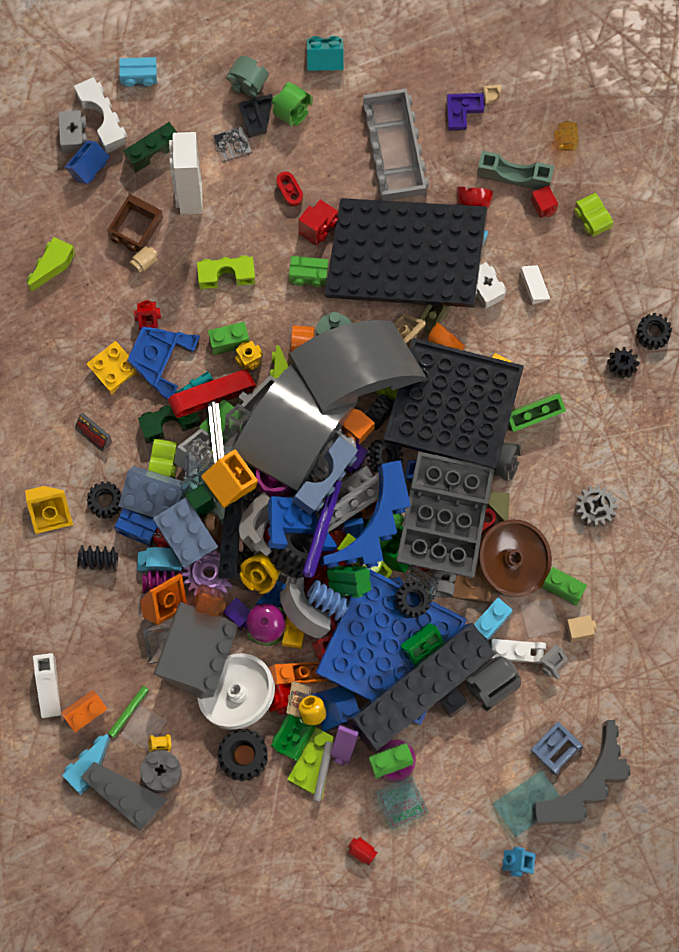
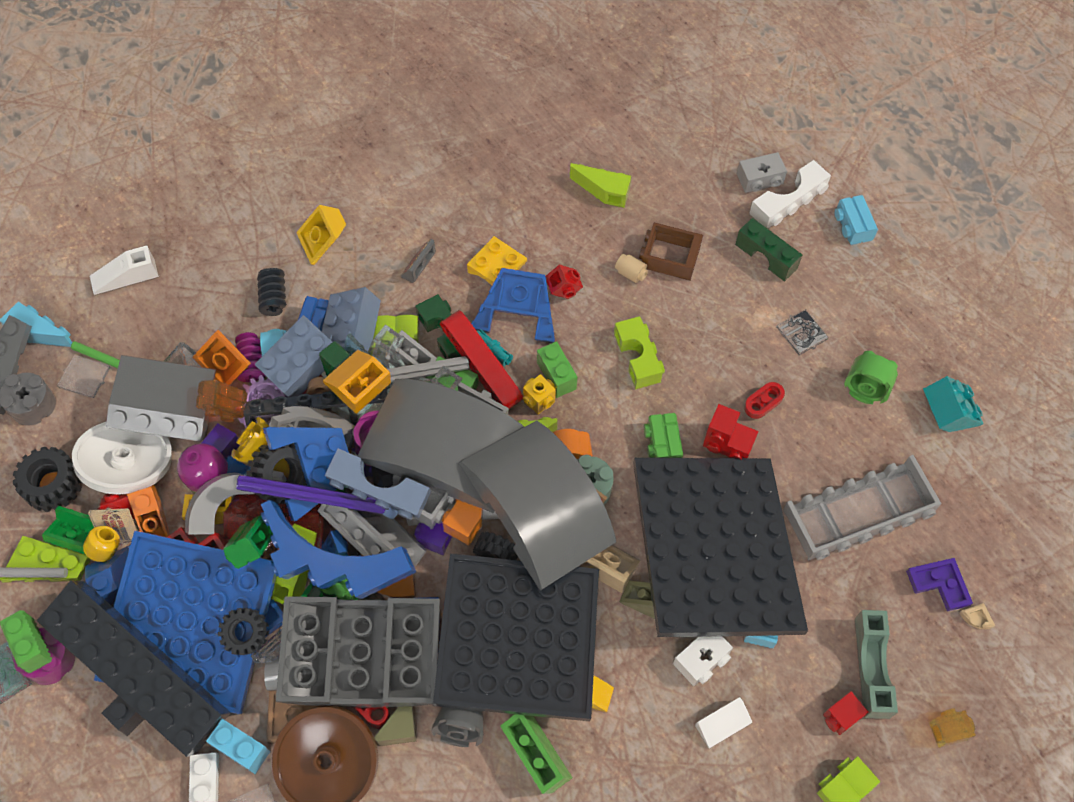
camera: 80 degrees right, 10 degrees down
orange brick [61,690,108,732] -> none
blue brick [64,140,110,184] -> none
black tyre [87,481,122,519] -> none
yellow bush [148,734,171,752] -> none
white brick [169,132,203,215] -> none
sand green brick [226,56,269,98] -> none
black wing [238,94,273,138] -> none
medium blue piece [307,580,351,621] -> none
medium lavender slope [331,726,359,766] -> none
black tyre [366,439,403,472] -> none
green slope [400,623,444,665] -> none
orange cylinder [428,322,466,350] -> none
red cylinder [456,187,494,209] -> none
dark grey cylinder [465,656,521,711] -> none

